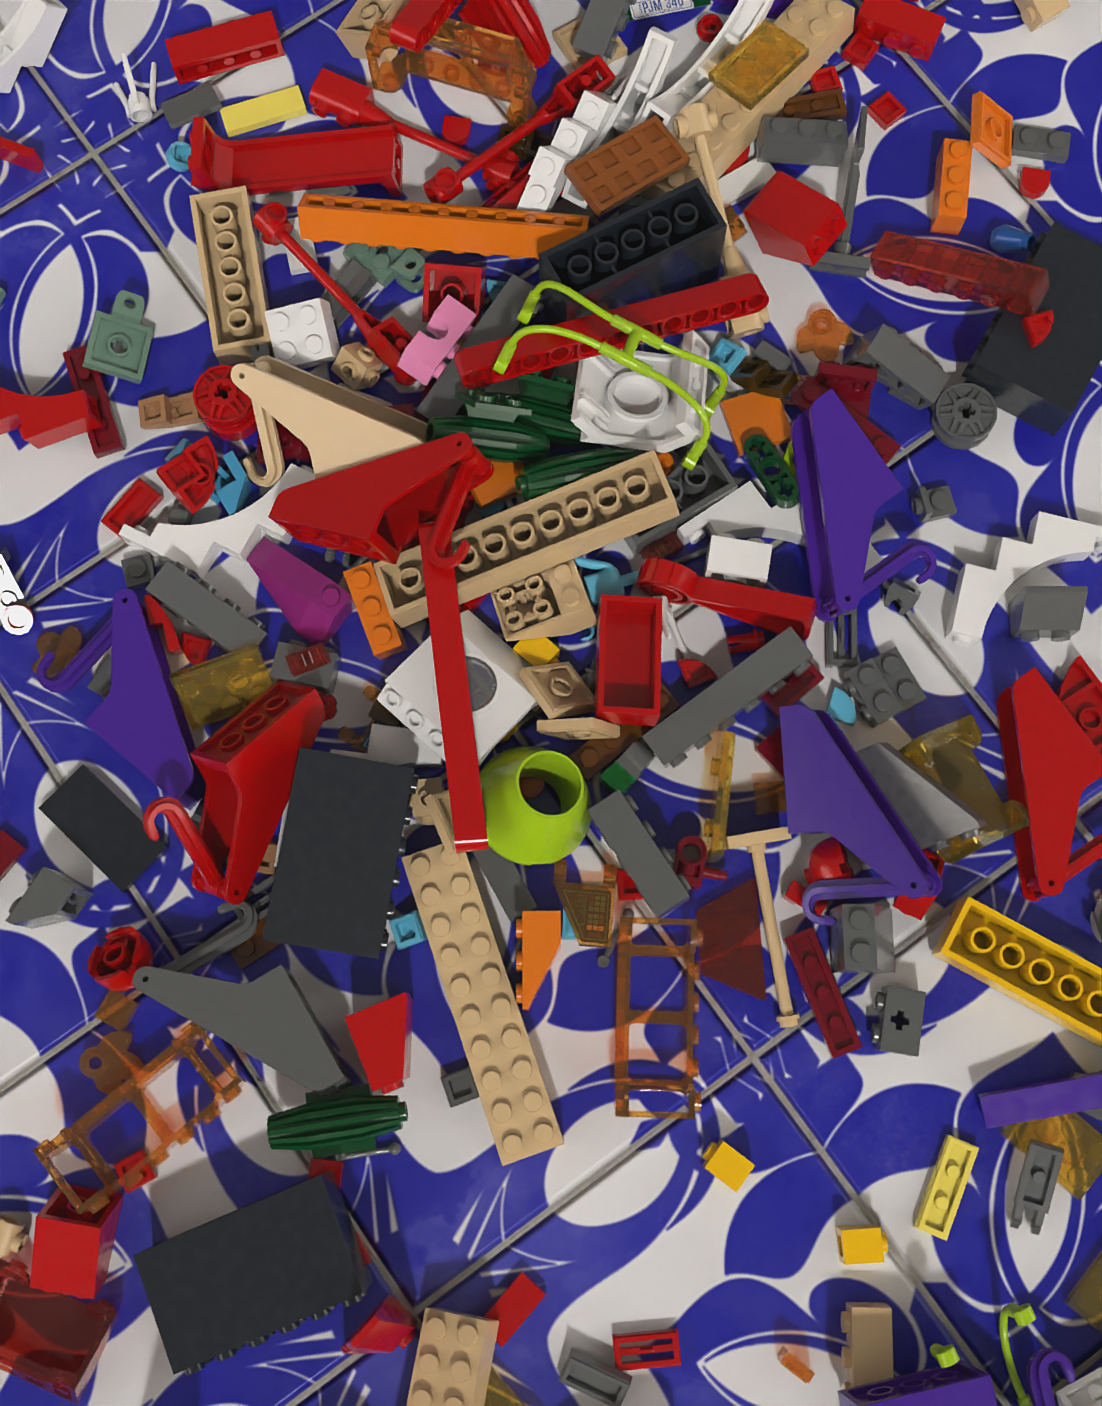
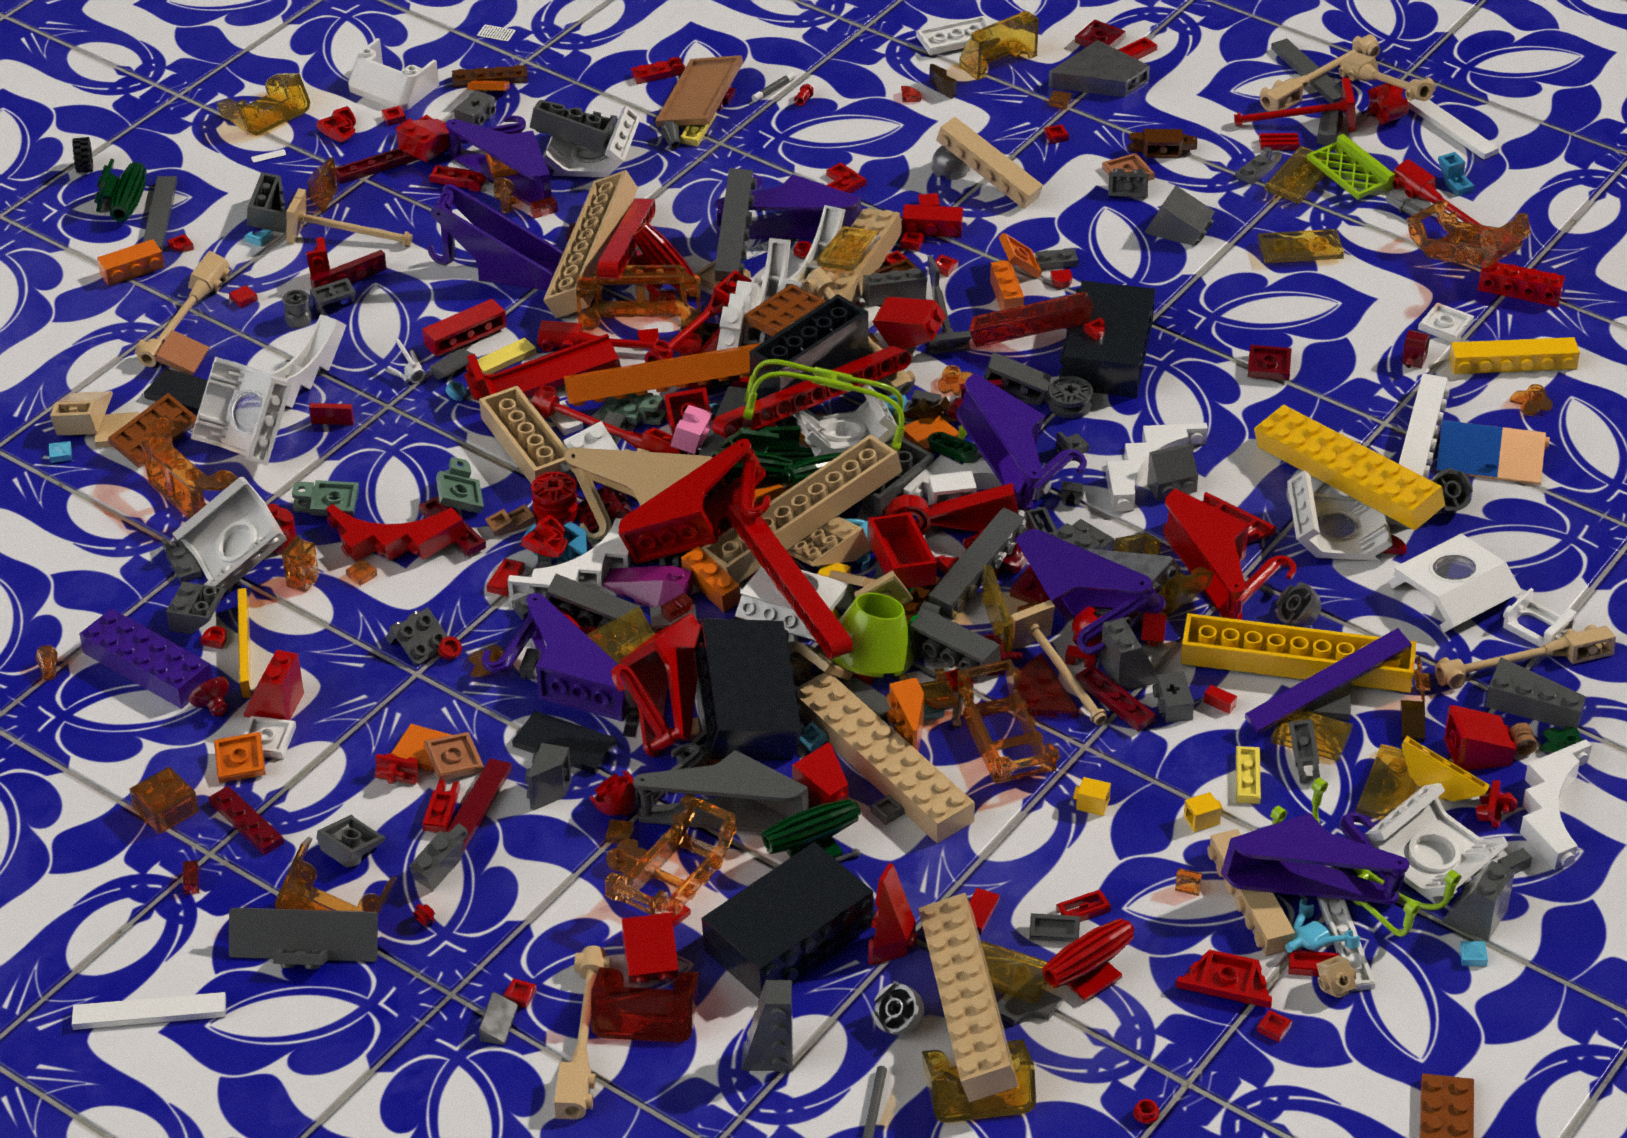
camera: 20 degrees left, 35 degrees down
none -> red piece [1203,685,1237,714]

